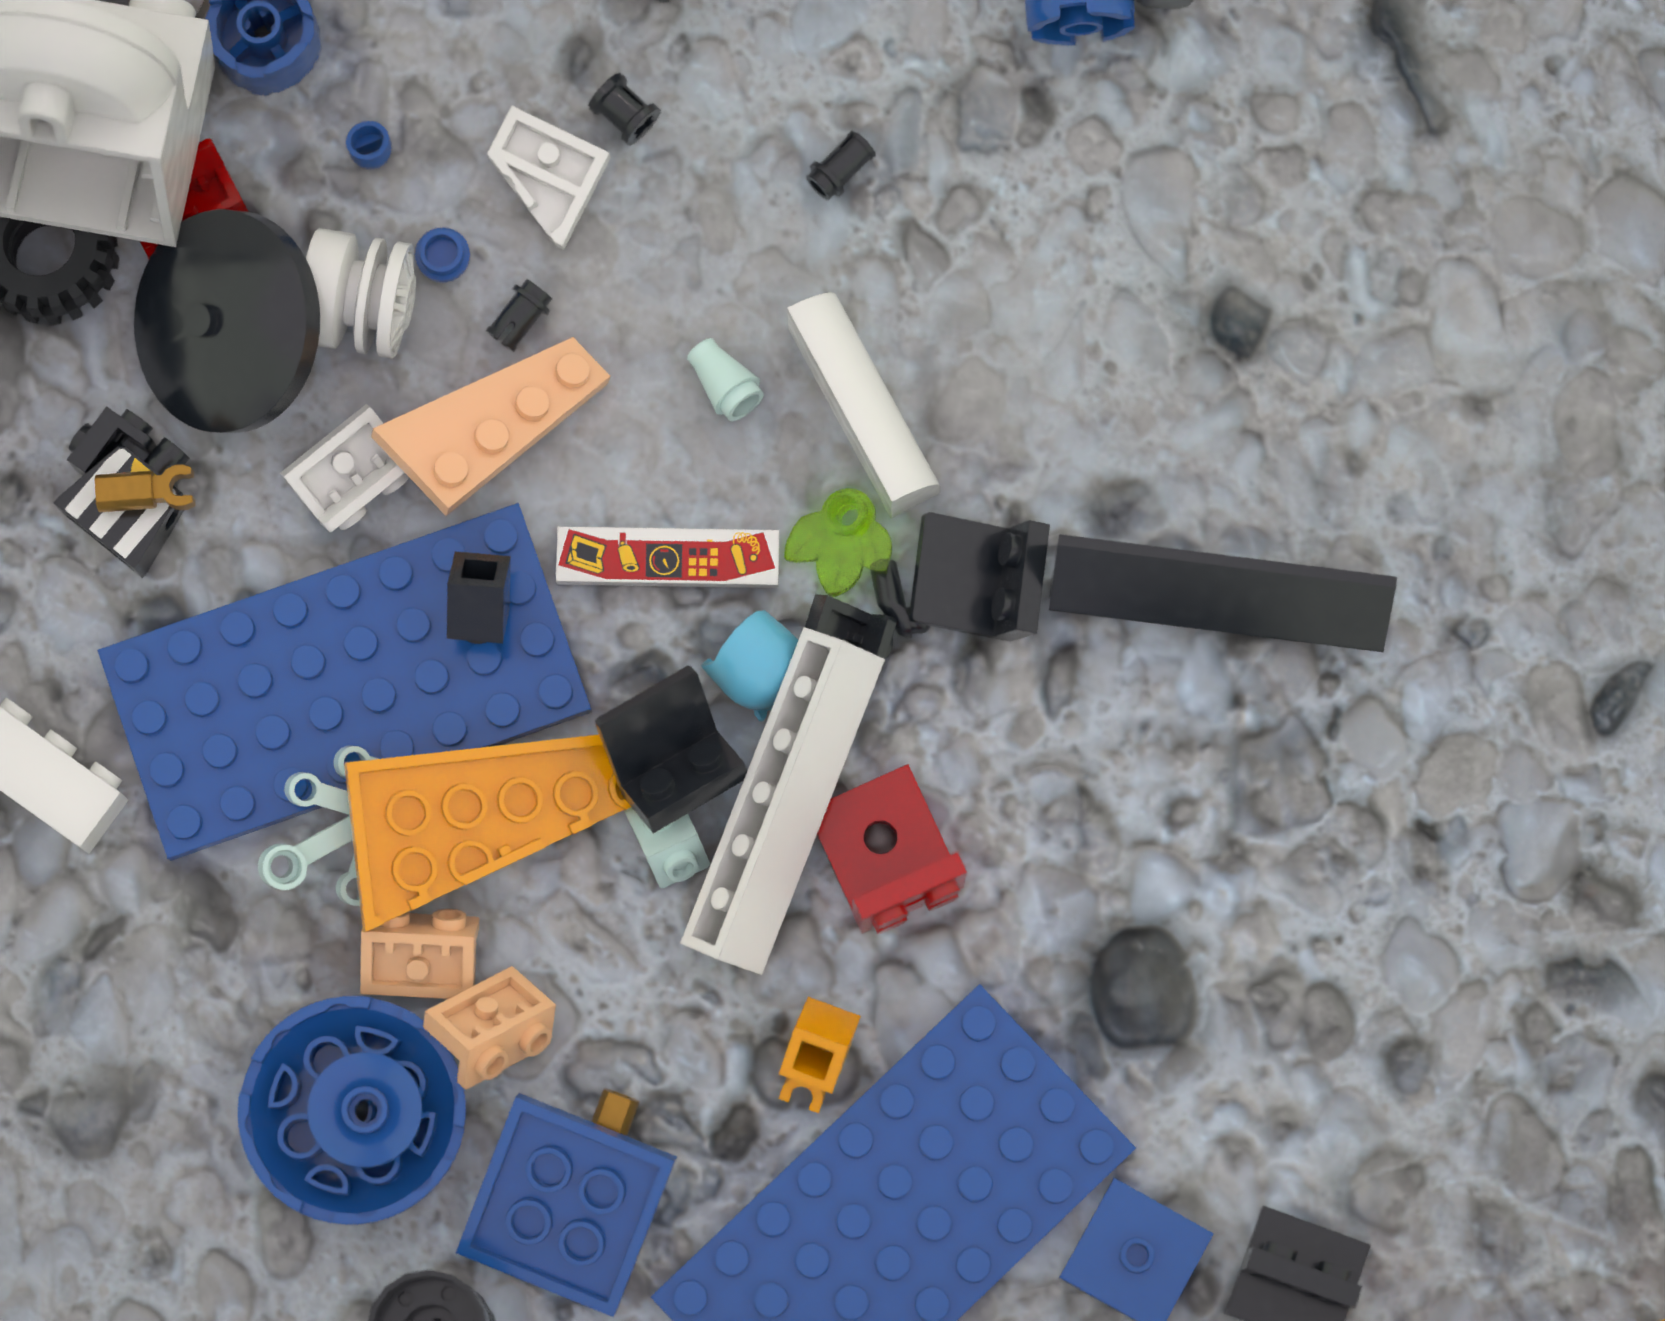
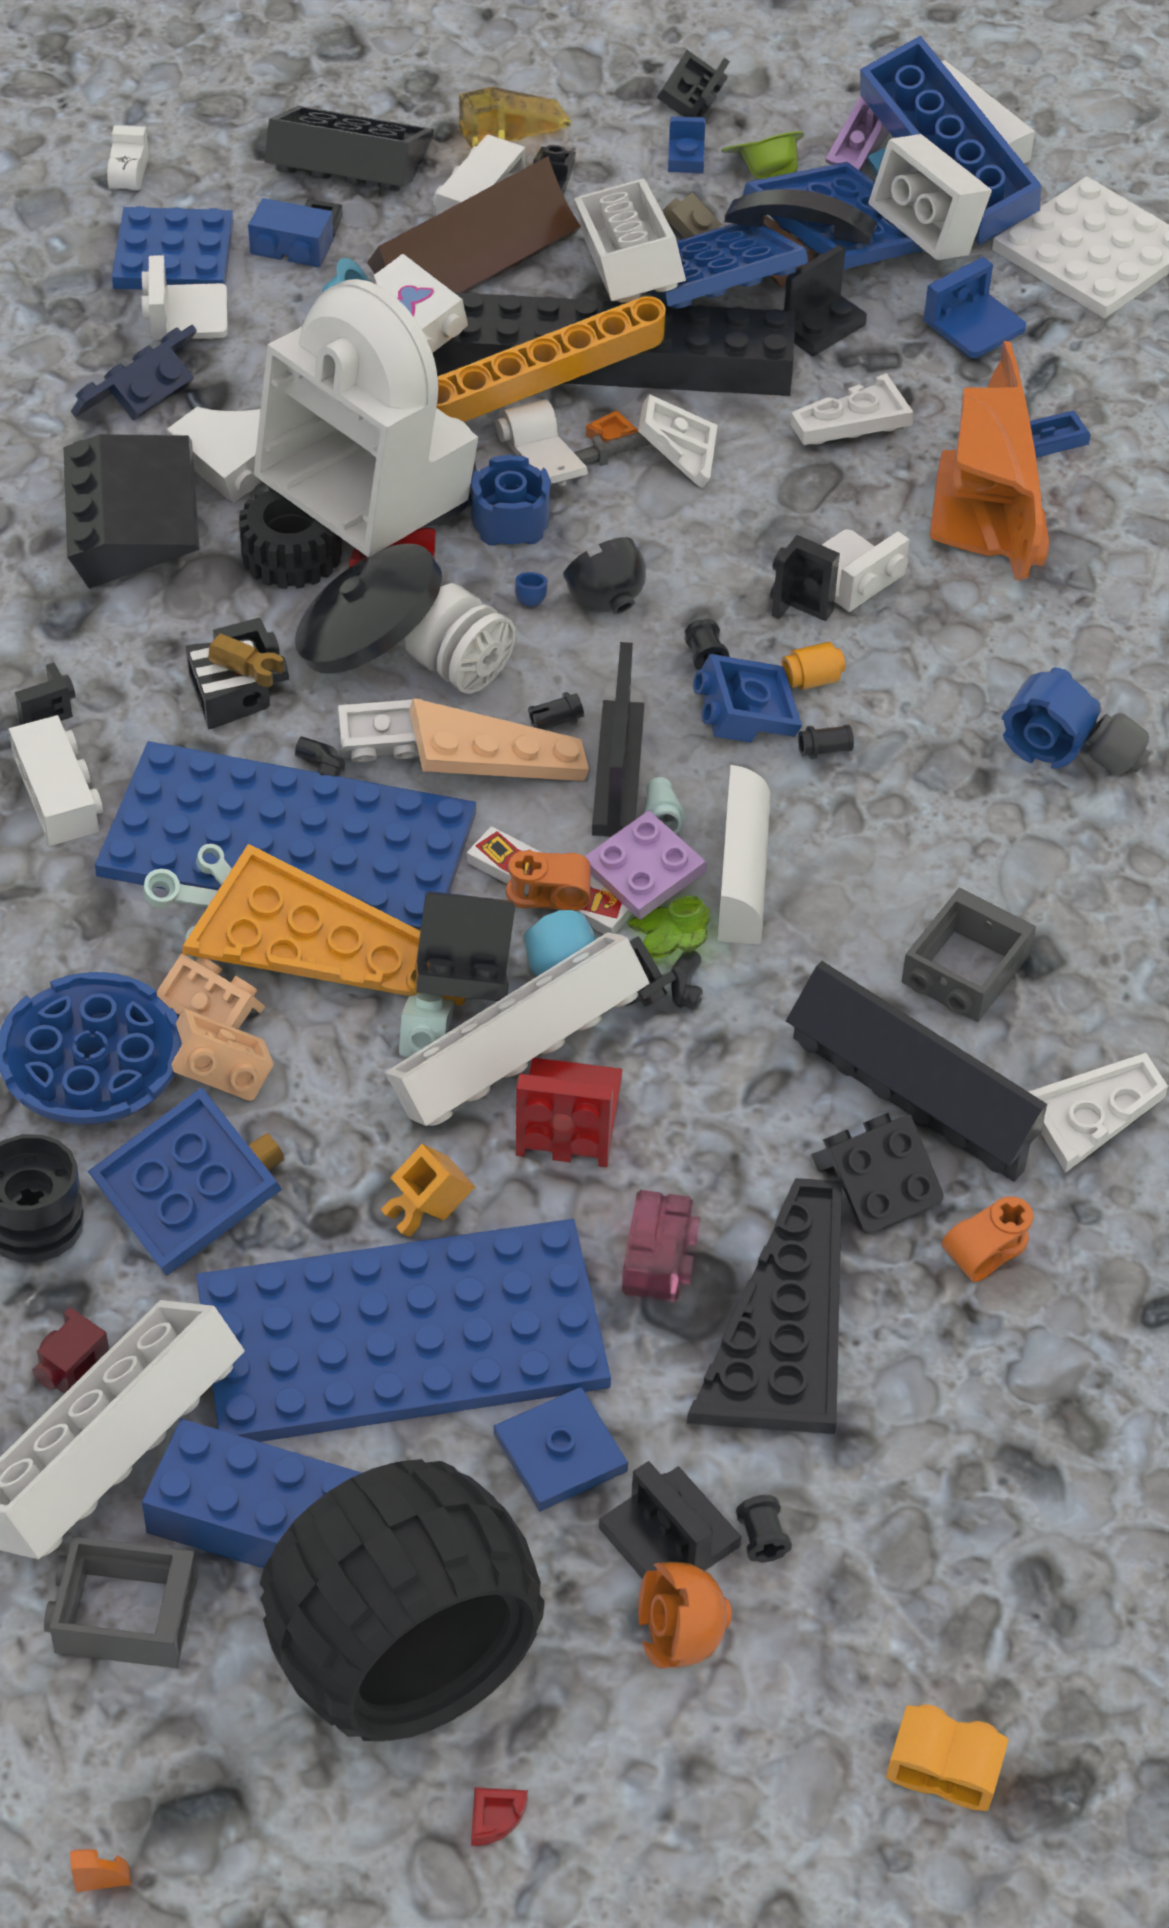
camera: 30 degrees right, 30 degrees down
blue dish [307,1052,422,1168] -> none
blue plate [415,227,470,283] -> none
black brick [447,551,511,644] -> none
white wing [487,106,611,250] -> none
black bracket [909,512,1050,642] -> none
none -> black arm [295,736,345,777]
none -> orange piece [506,850,591,911]
none -> black cylinder [563,537,646,614]
none -> lavender plate [585,810,707,920]
none -> black fence [592,642,645,837]
none -> clear pink brick [622,1190,701,1302]
none -> black wing [687,1178,842,1434]
none -> blue plate [693,654,802,742]
none -> black bush [735,1495,792,1563]
none -> light orange brick [781,642,846,690]
none -> black bracket [811,1113,944,1233]
none -> dark grey window [901,887,1036,1022]
none -> orange piece [941,1196,1034,1282]
none -> white wing [1028,1053,1168,1173]

